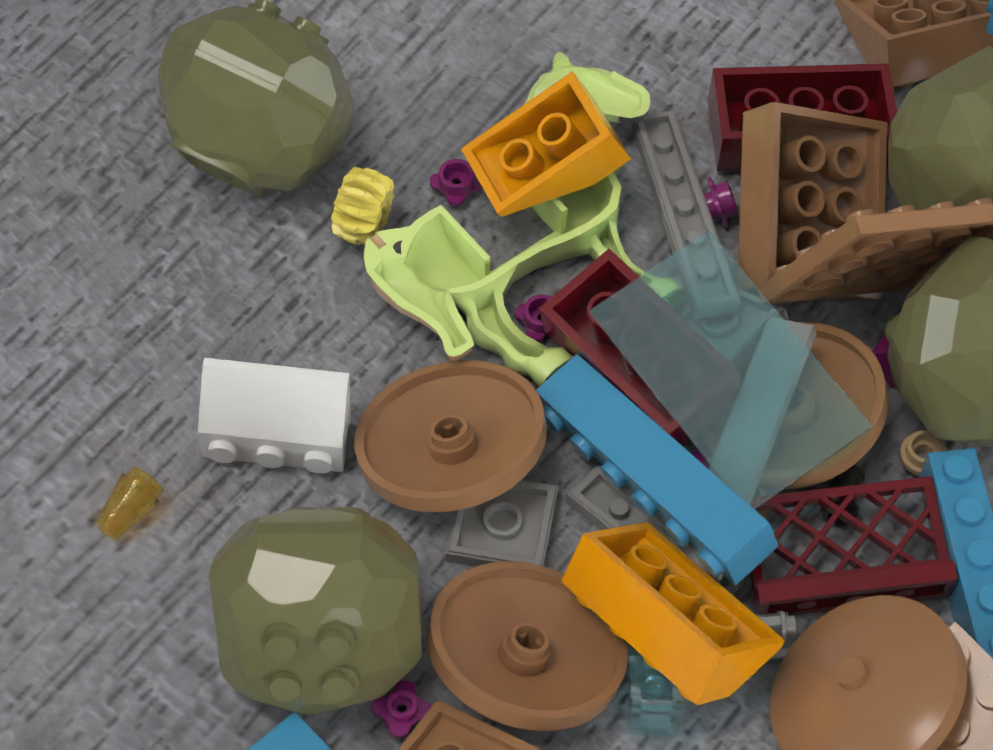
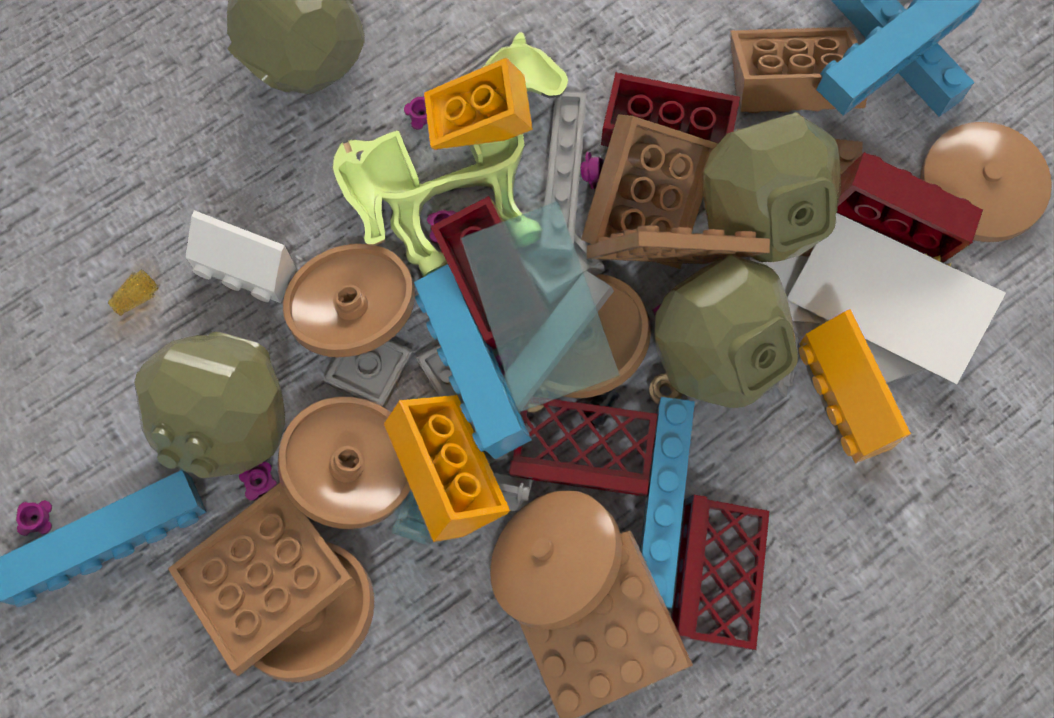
camera: 20 degrees right, 15 degrees up
light yellow gear [331,167,395,246] -> none

